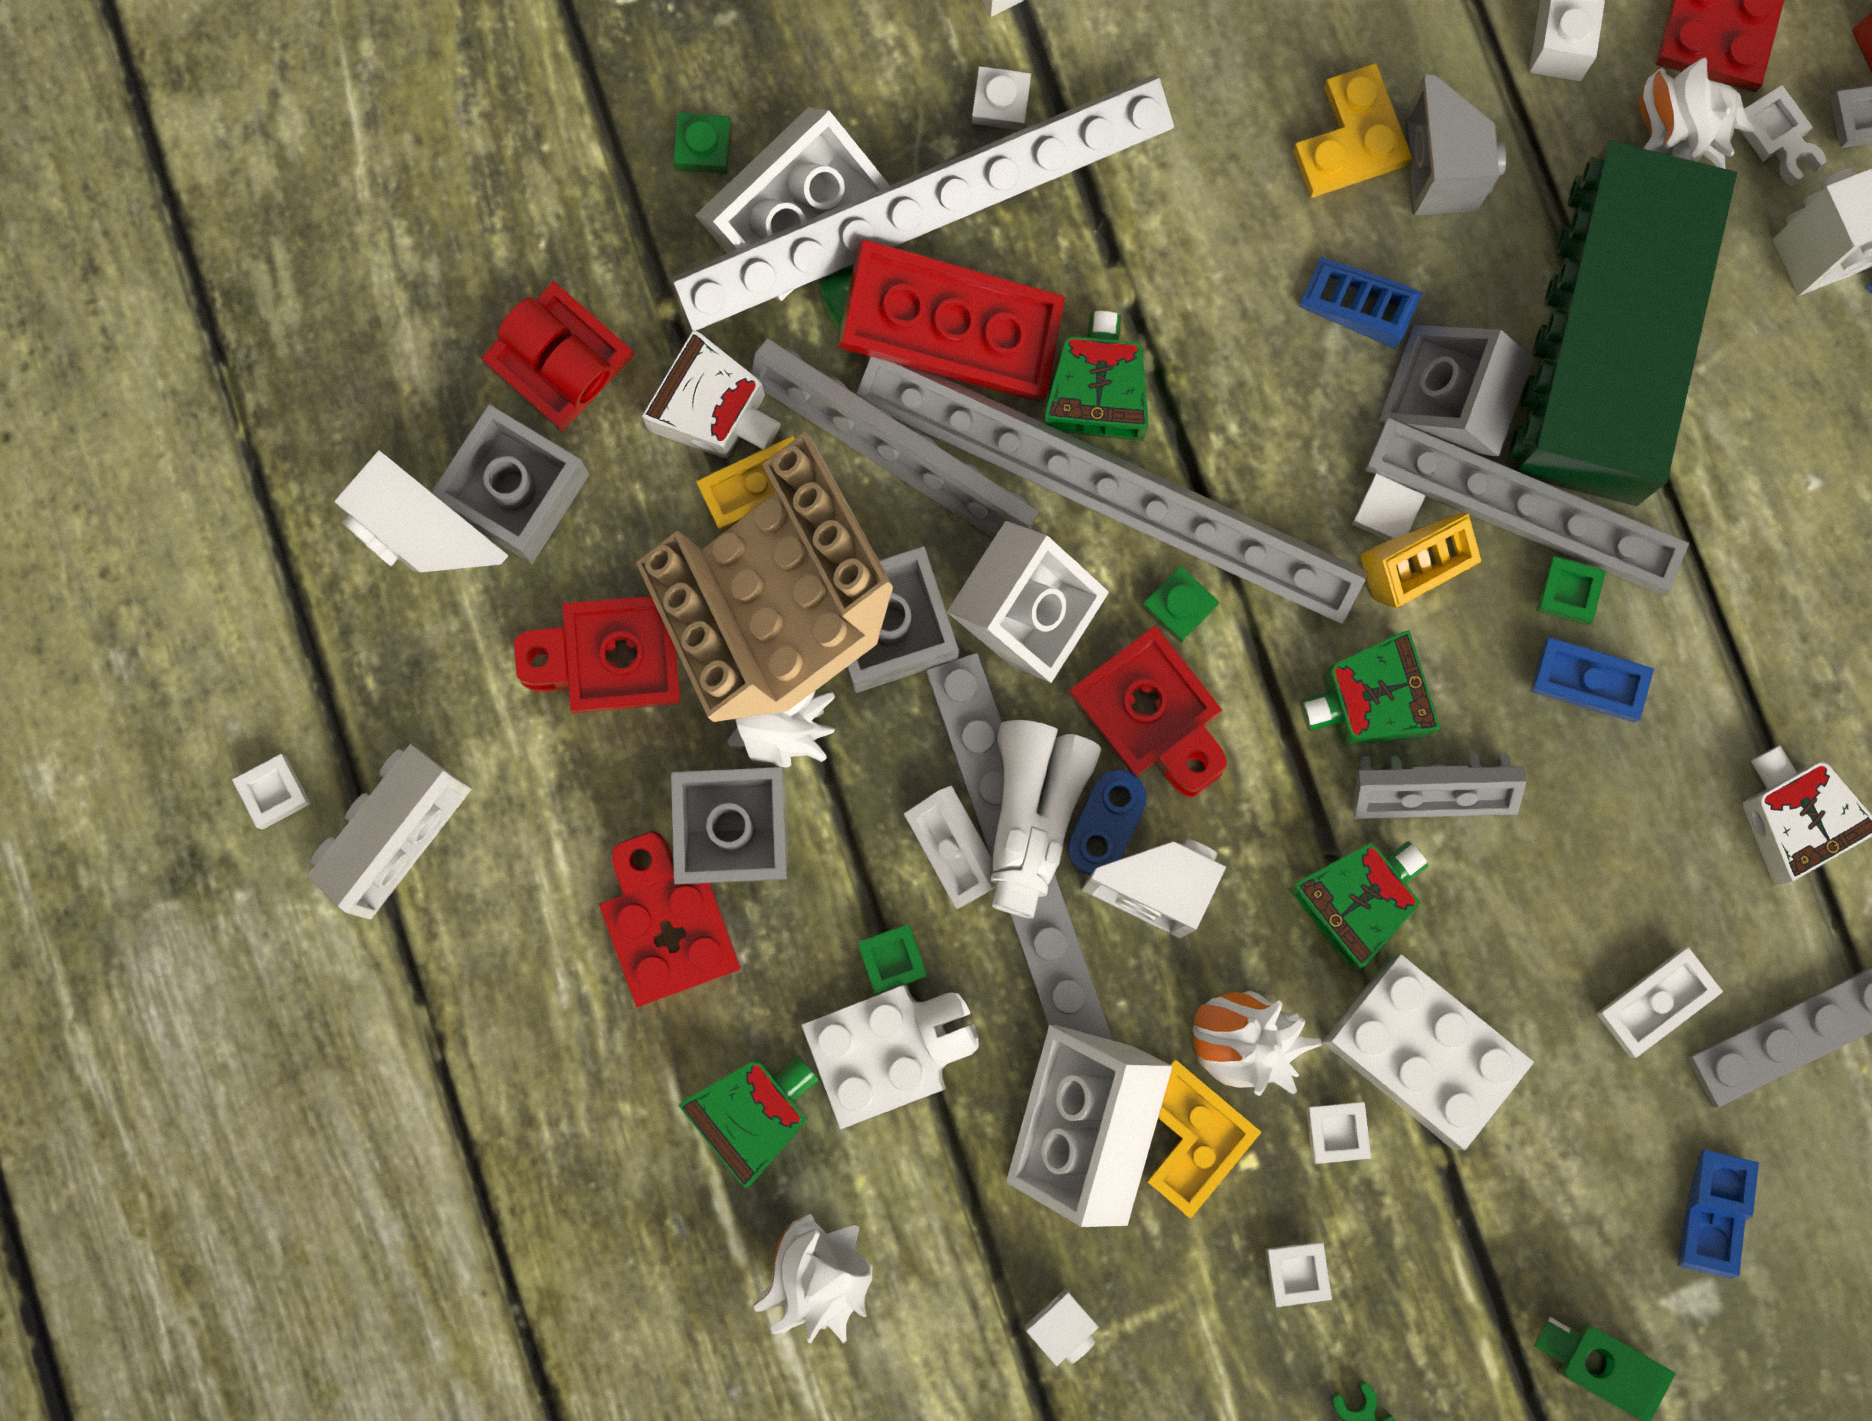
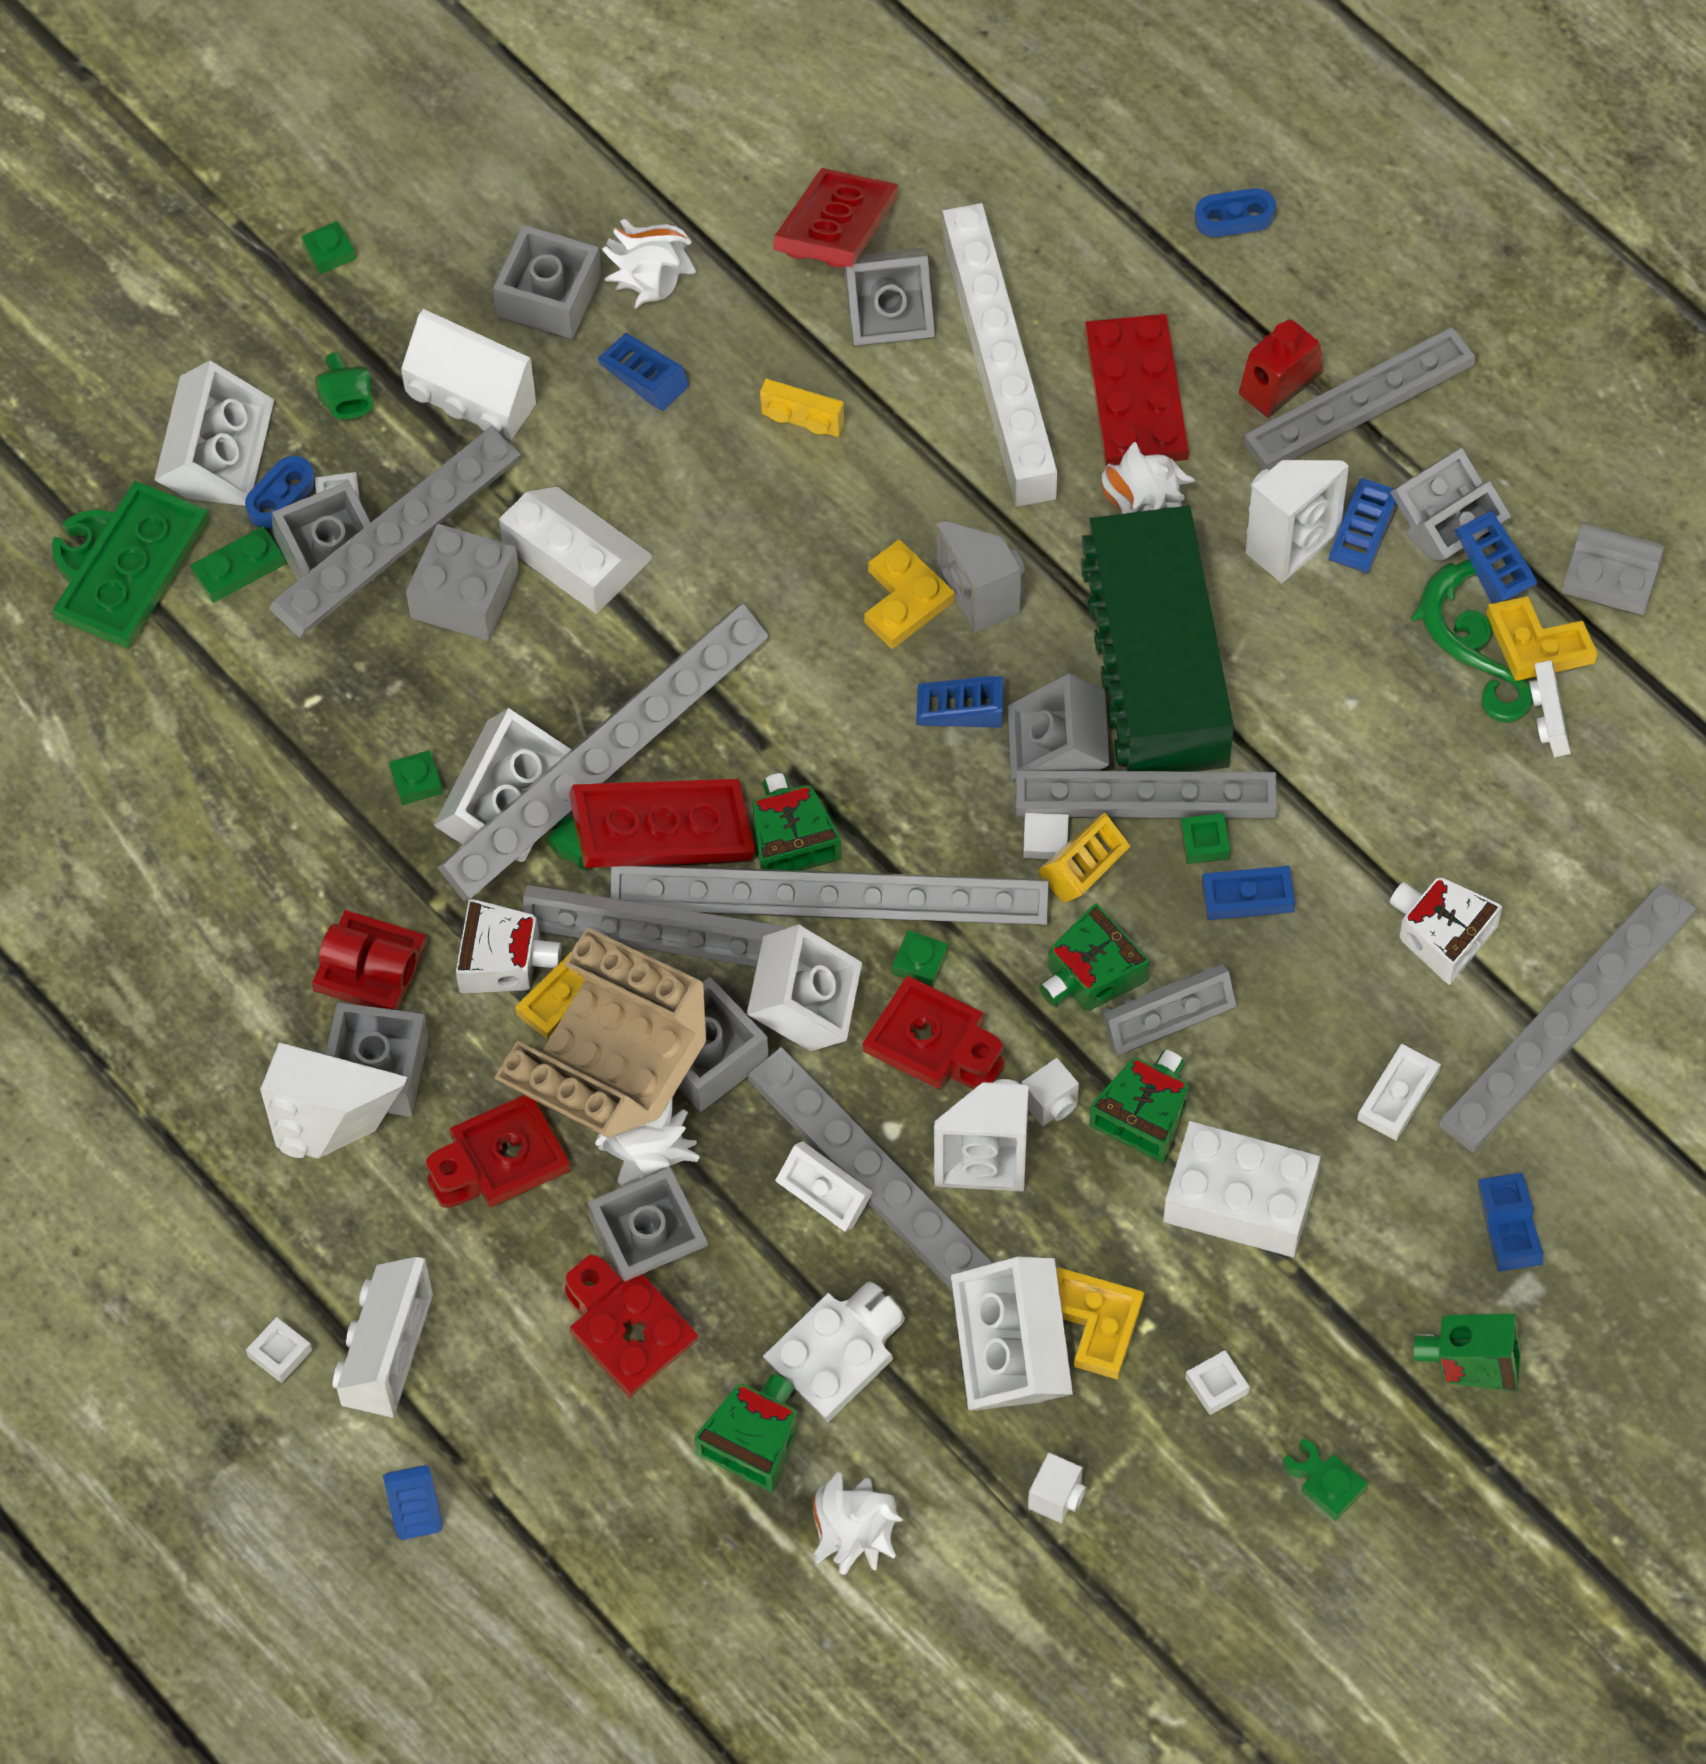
camera: 20 degrees left, 20 degrees down
green plate [857,924,928,995] -> none
white plate [972,66,1031,130] -> none
white piece [991,720,1101,918] -> none
blue plate [1068,770,1146,875] -> none
white hair [1192,991,1322,1096] -> none
white plate [1306,1102,1371,1164] -> none
white plate [1740,85,1827,187] -> none
none -> blue slope [383,1465,442,1540]
none -> white plate [1021,1058,1079,1127]

